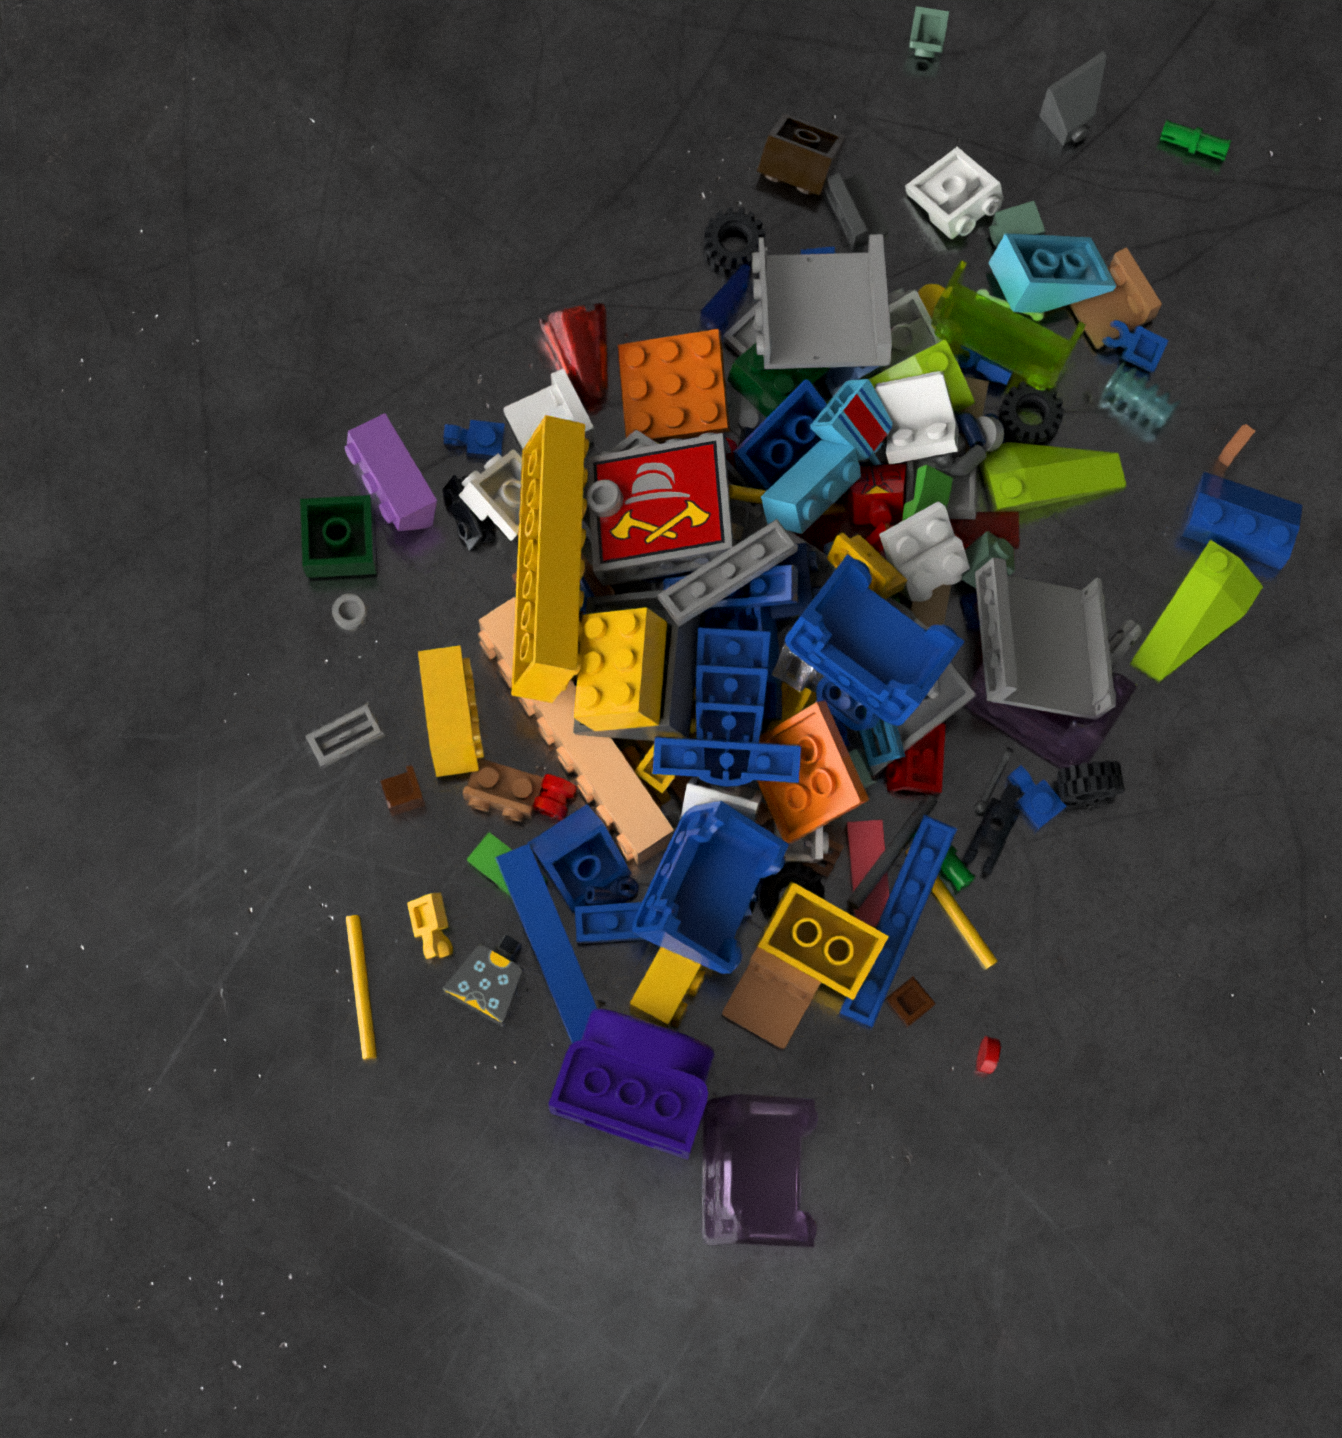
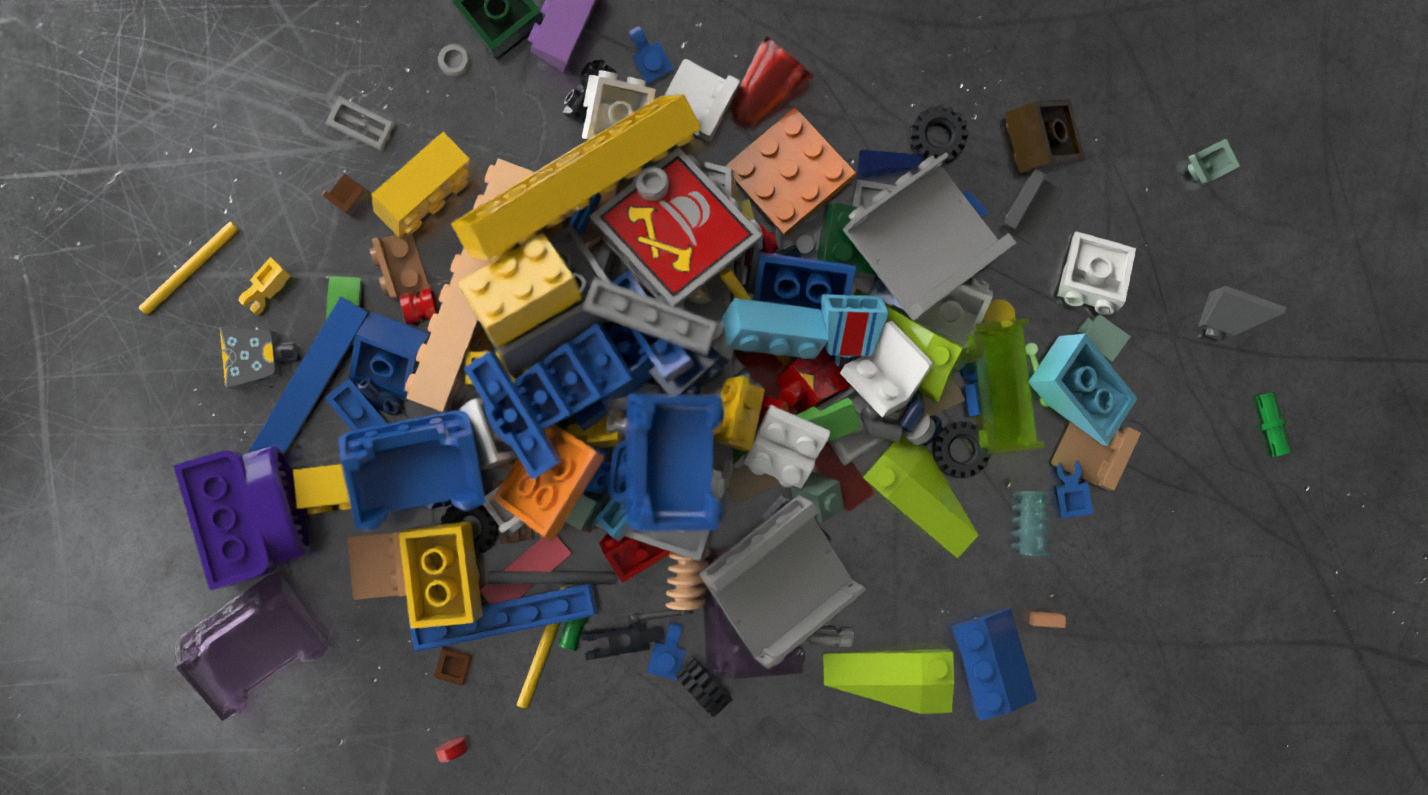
camera: 60 degrees right, 10 degrees up
none -> light nougat piece [665,549,710,610]

